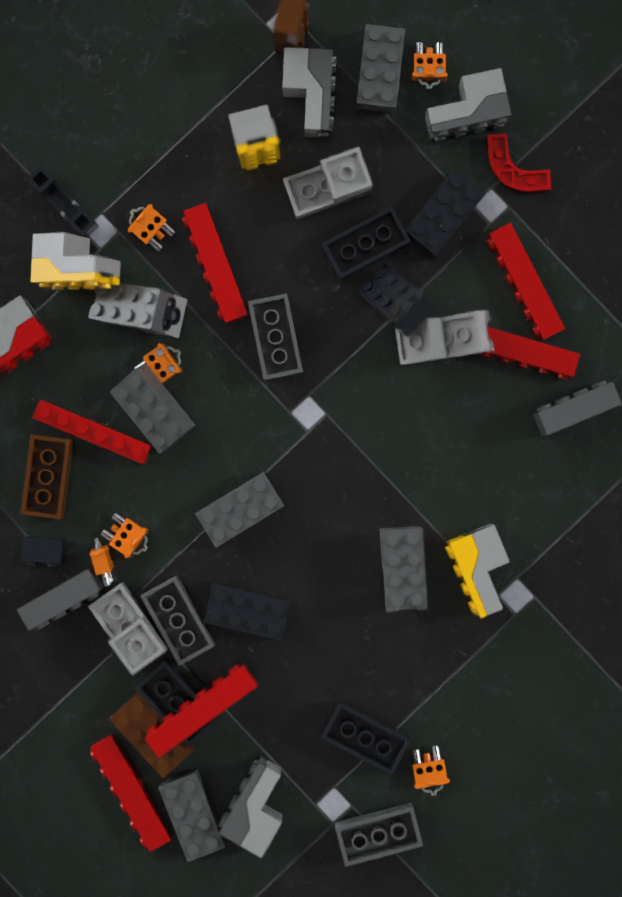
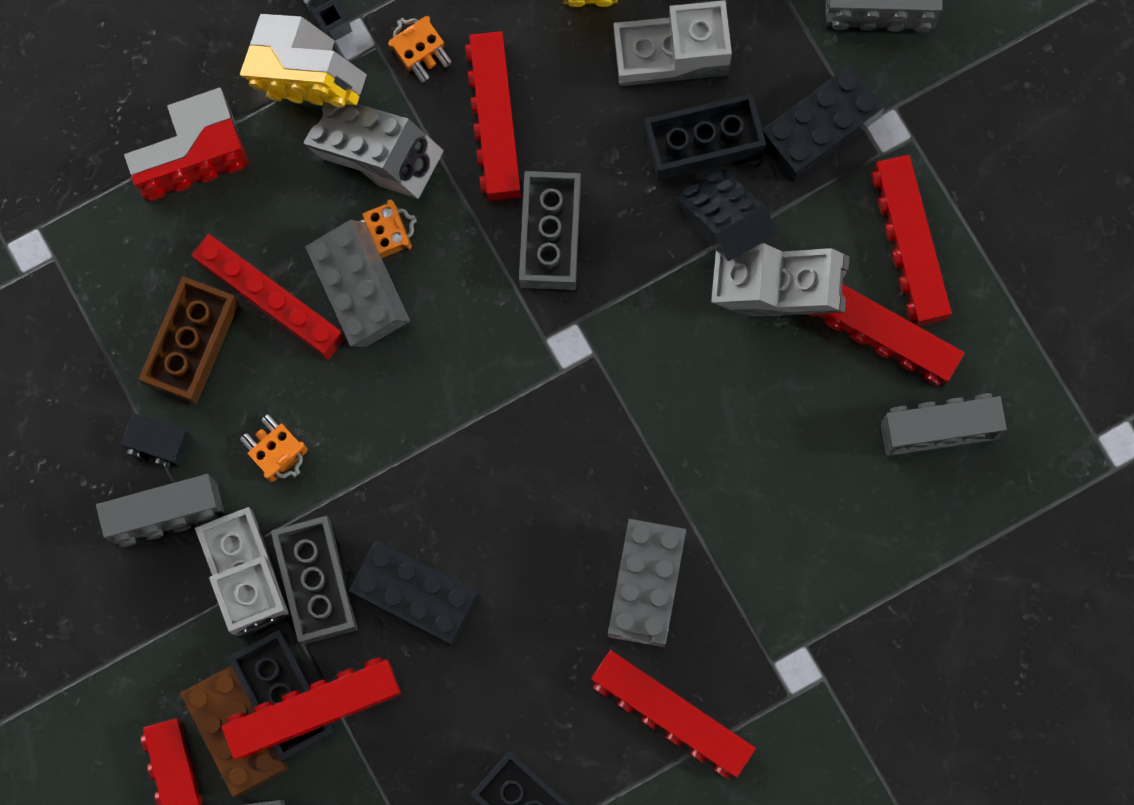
camera: 15 degrees right, 10 degrees down
orange piece [90,538,114,586] -> none
dark grey brick [195,472,285,547] -> none
piece [445,524,510,618] -> none
red plate [486,133,551,192] -> none
none -> red brick [591,650,756,780]

